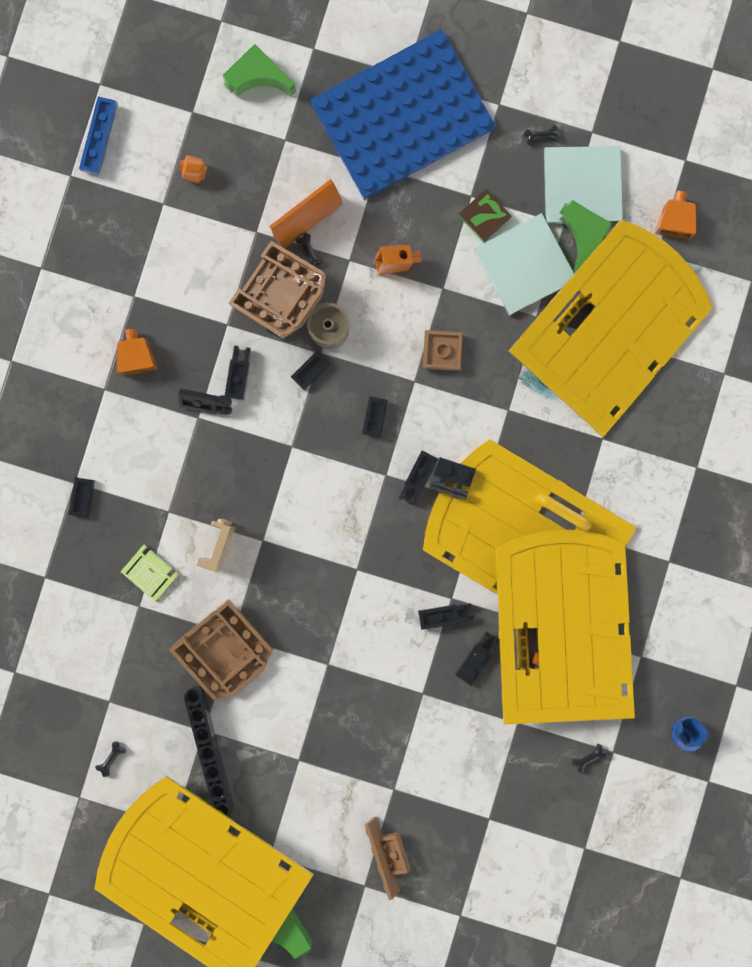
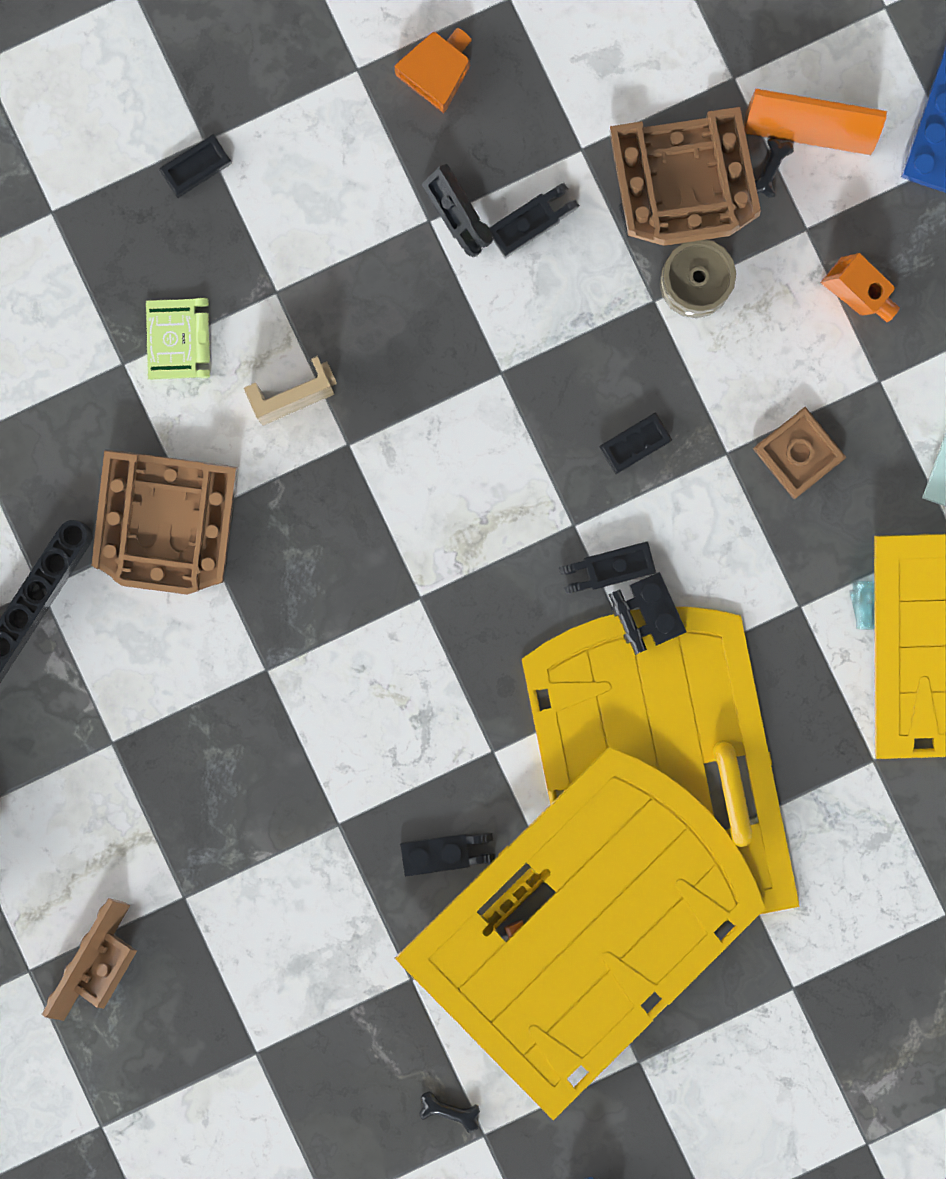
camera: 45 degrees right, 0 degrees up
black tile [291,350,331,391] -> none
black hinge [418,603,474,630] -> none

